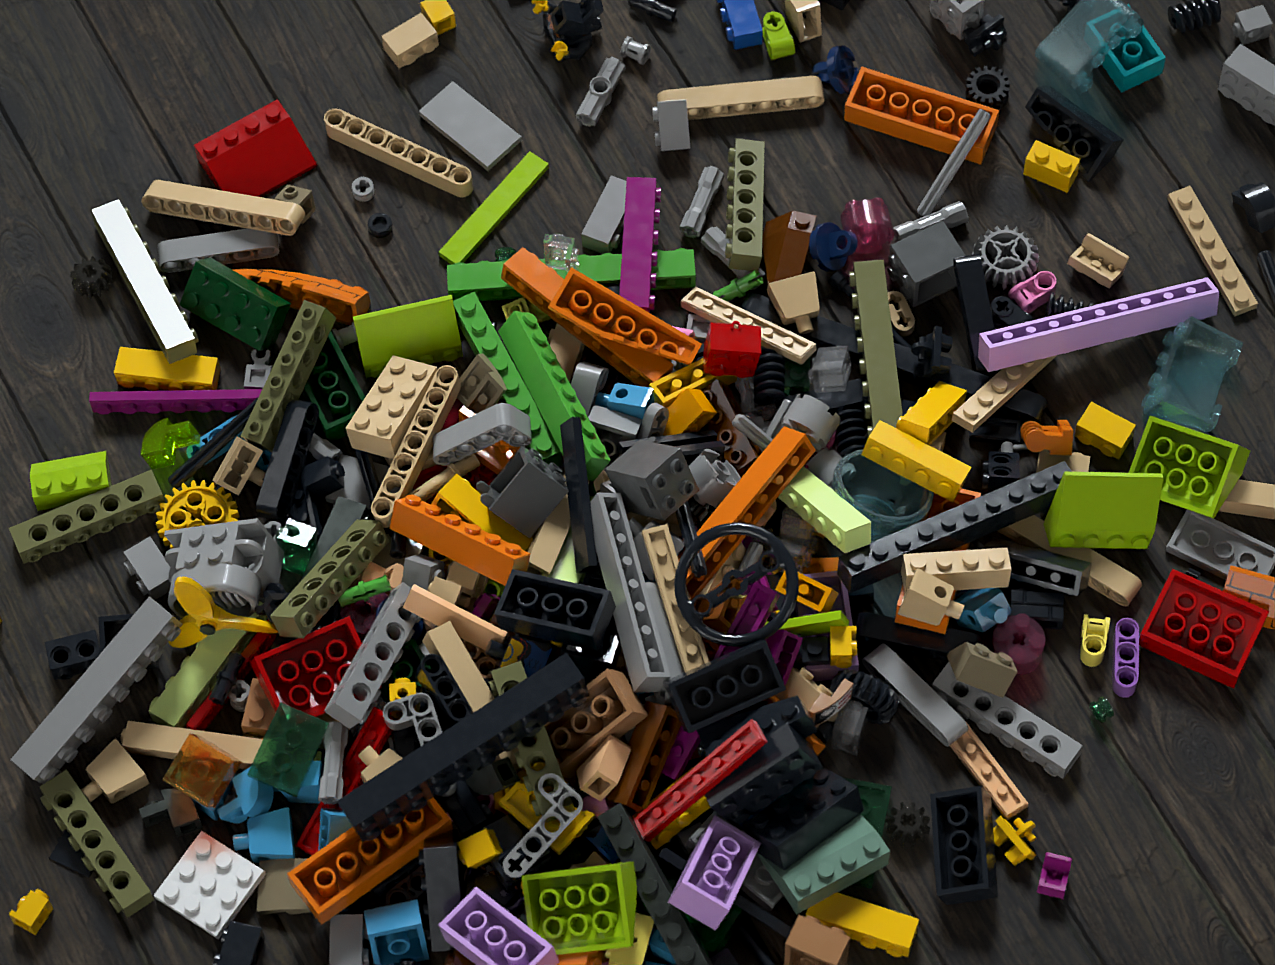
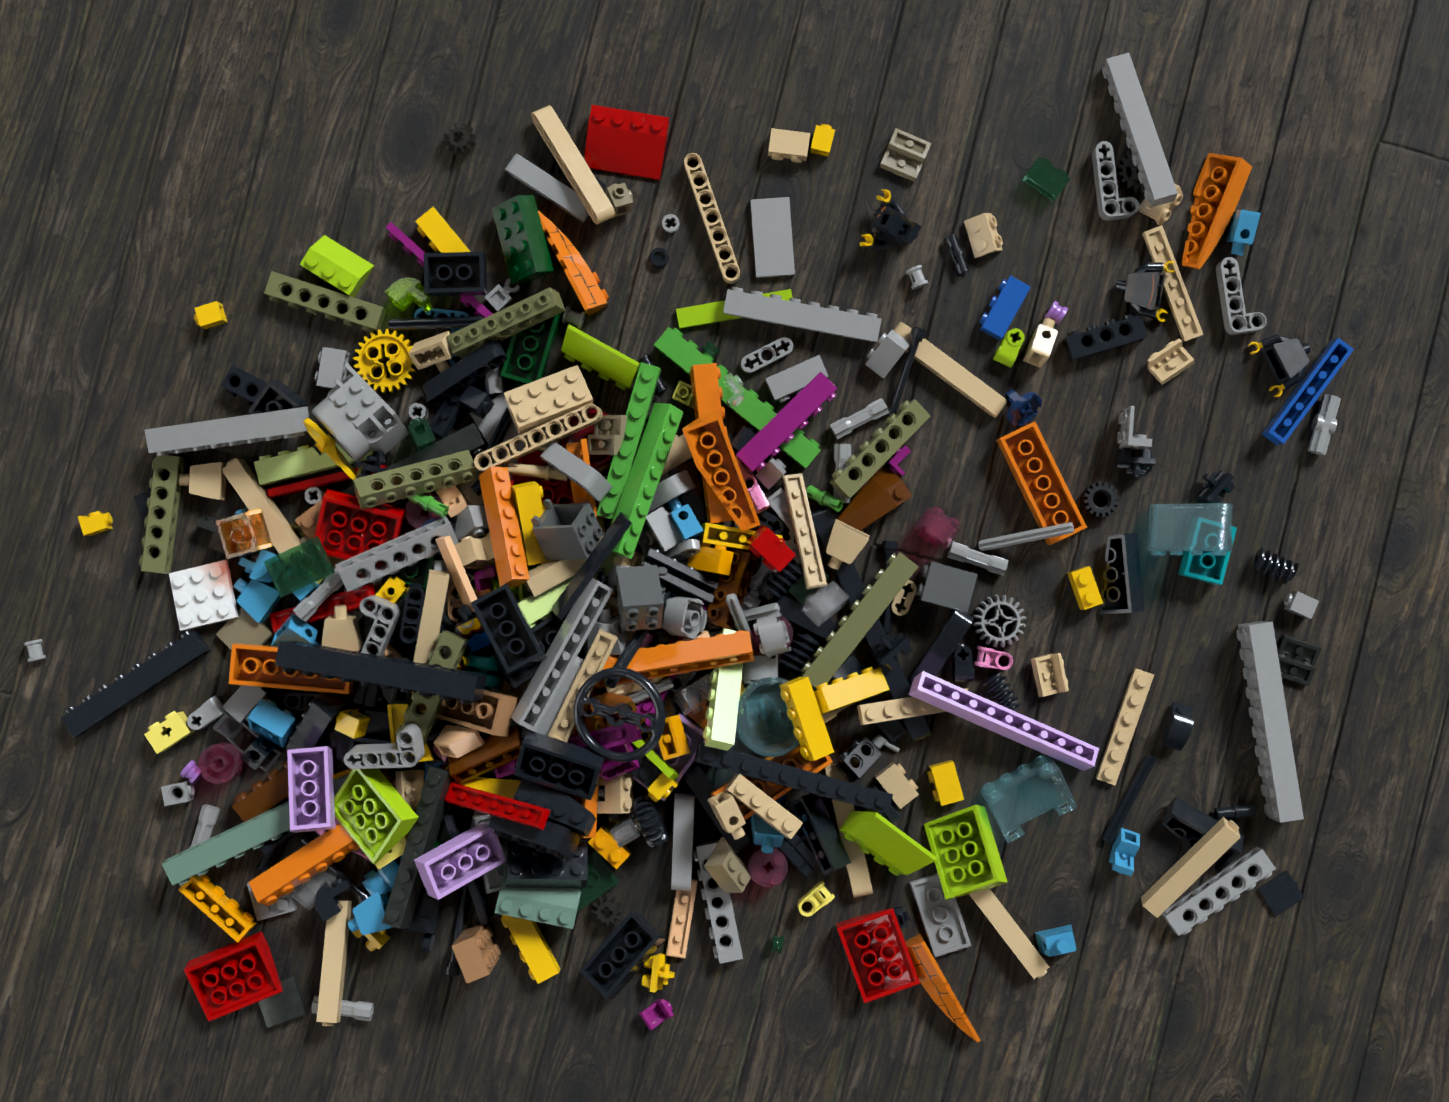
camera: 40 degrees right, 25 degrees up
brick [91,199,199,364] -> none
black pin [209,652,245,706] -> none
light grey piece [576,57,625,127] -> none
dark blue tile [809,222,858,272] -> none
medium nougat slope [809,679,854,726] -> none
orange legs [1020,420,1073,456] -> none
medium lavender beam [1112,618,1139,698] -> none
none -> black brick [424,252,487,297]
none -> light orange brick [588,825,631,869]
none -> light grey brick [723,287,882,343]
none -> light grey beam [741,337,793,373]
none -> light grey slope [755,458,786,491]
none -> magenta bracket [887,445,911,477]
none -> black piece [888,326,927,417]

